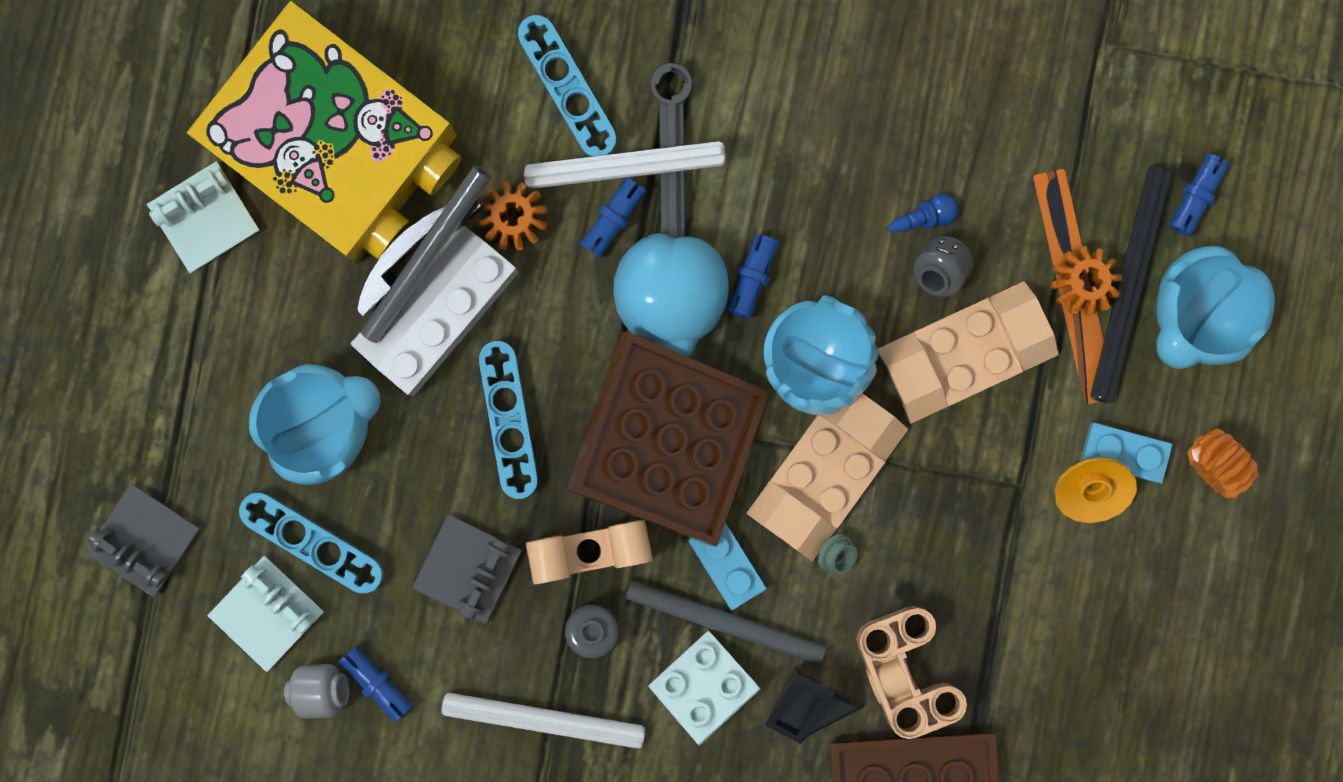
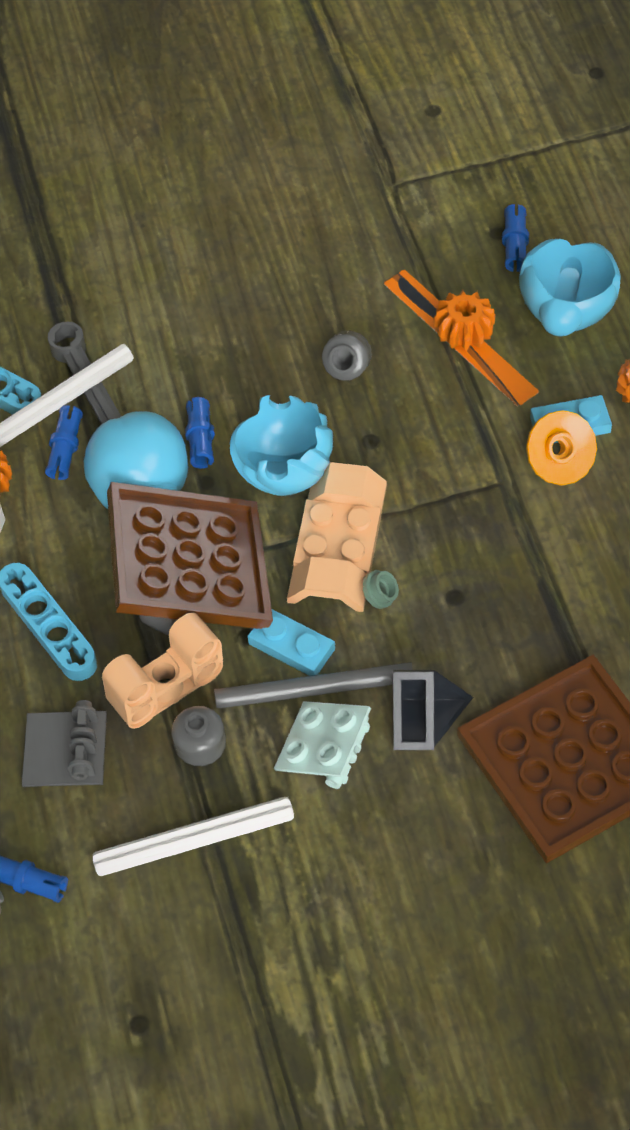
camera: 15 degrees left, 30 degrees down
light nougat beam [856,606,967,739] -> none
light nougat piece [878,281,1059,424] -> none
blue bar [888,193,959,232] -> none
black axle [1090,165,1172,403] -> none

